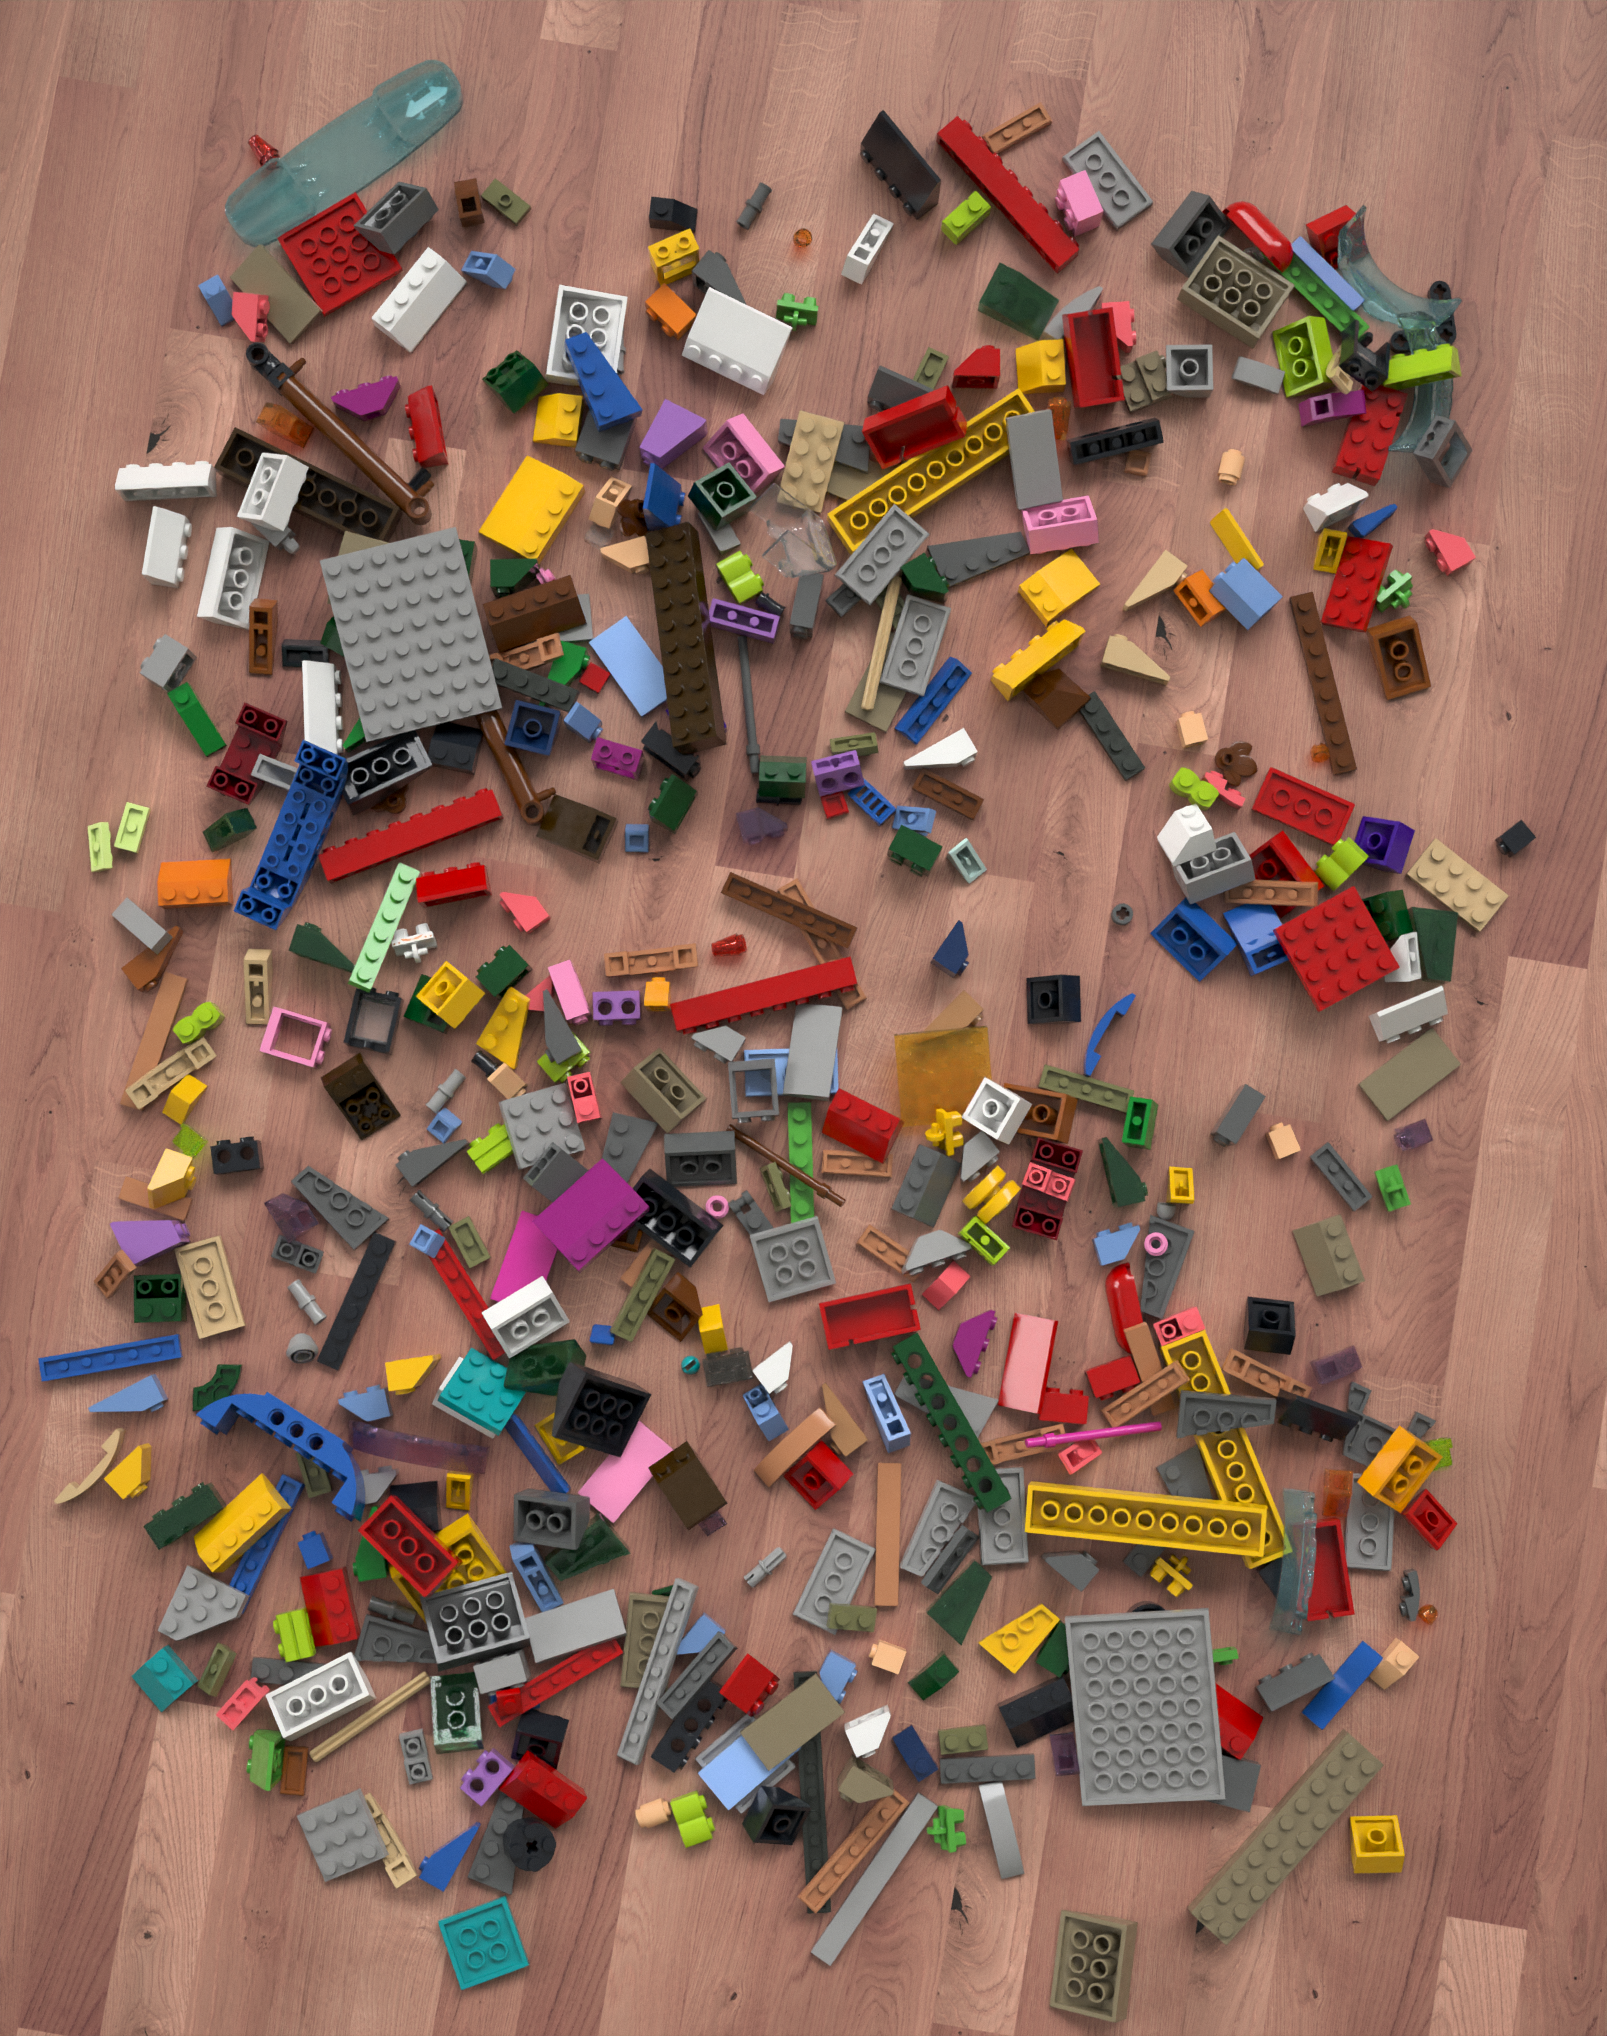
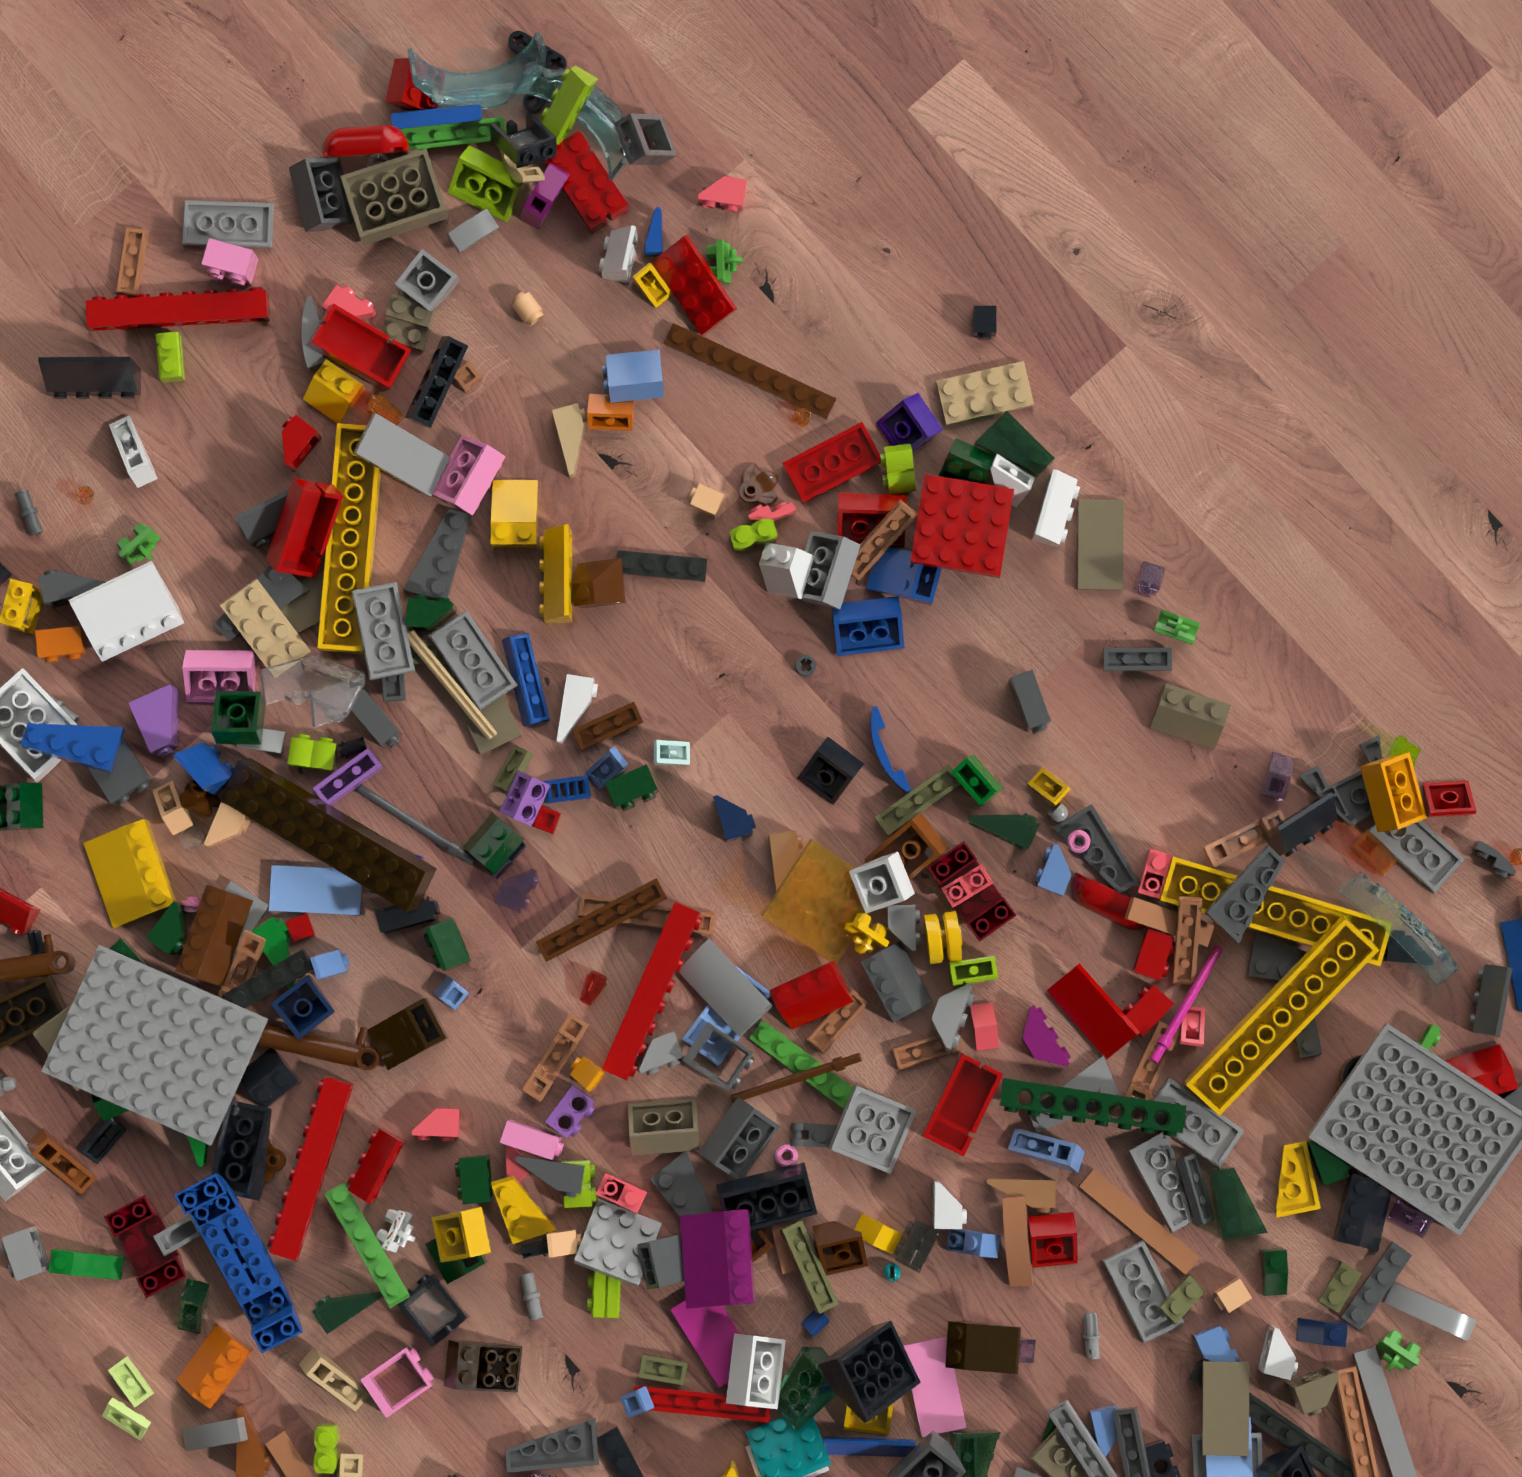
camera: 50 degrees left, 0 degrees up
white slope [302,660,344,756] -> none
dark grey slope [395,1139,470,1187] -> none
dark grey pin [409,1190,454,1232] -> none
medium blue slope [427,1108,462,1144] -> none
yellow slope [533,393,584,448] -> none
magenta window [591,737,645,781] -> none
red slope [719,1653,780,1718] -> none
olive plate [759,1162,792,1212] -> none
olive plate [913,347,949,389] -> none
clear green slope [977,263,1059,341] -> none
dark grey slope [1041,1550,1099,1592] -> none
tan slope [1100,634,1170,685] -> none
yellow hips [1149,1555,1193,1597] -> none
yellow slope [1210,508,1264,571] -> none
black slope [1243,1296,1296,1355] -> none
light nougat brick [1265,1122,1301,1160] -> none
red piece [1289,1517,1355,1621] -> none
dark orange slope [1366,615,1431,700] -> none

